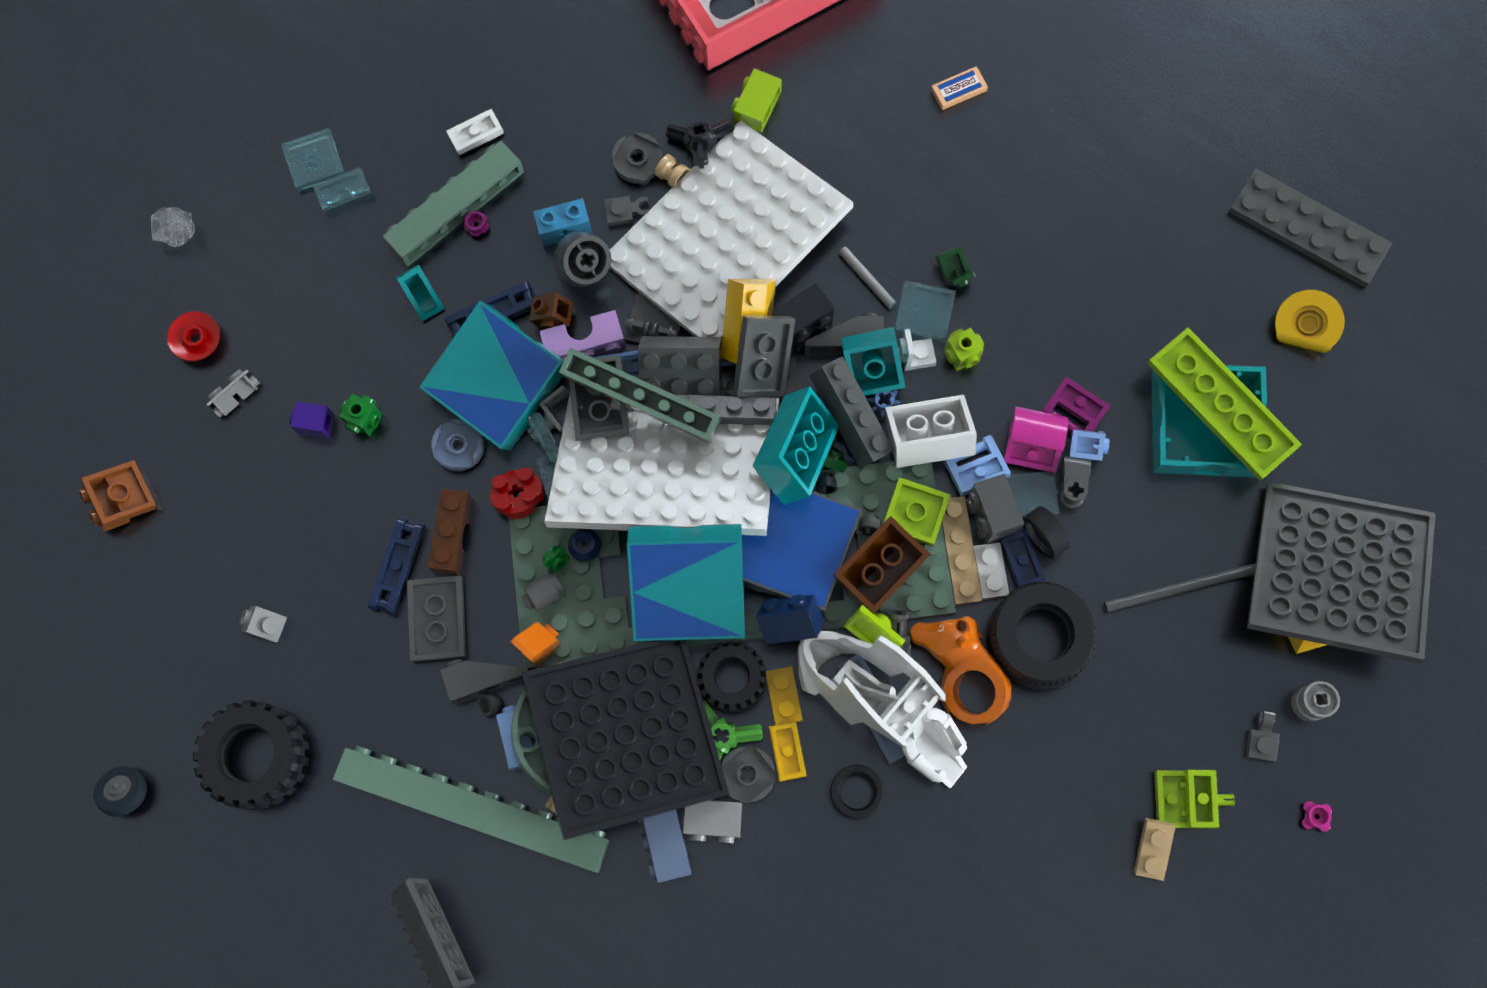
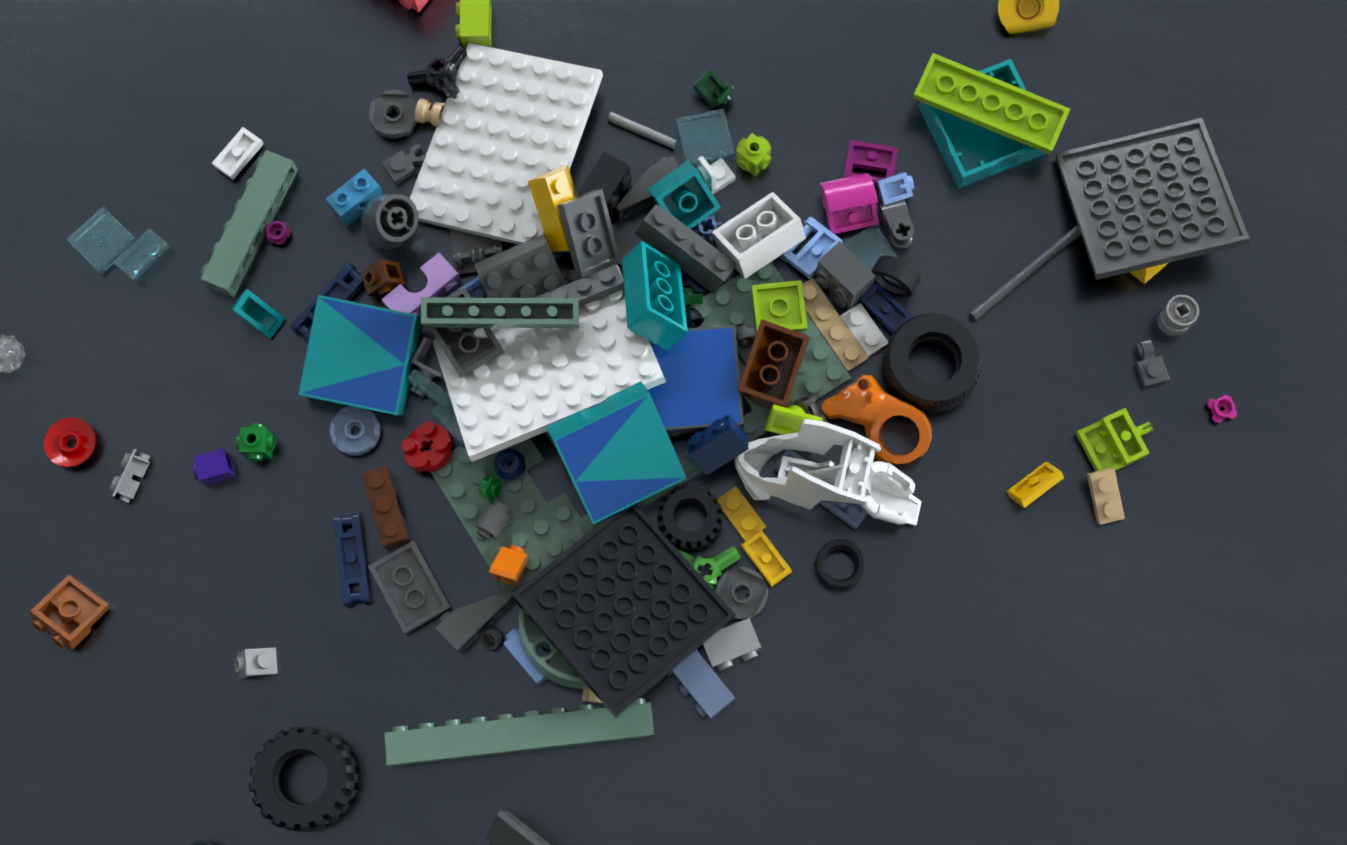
camera: 25 degrees left, 0 degrees up
none -> yellow plate [1007,462,1064,508]

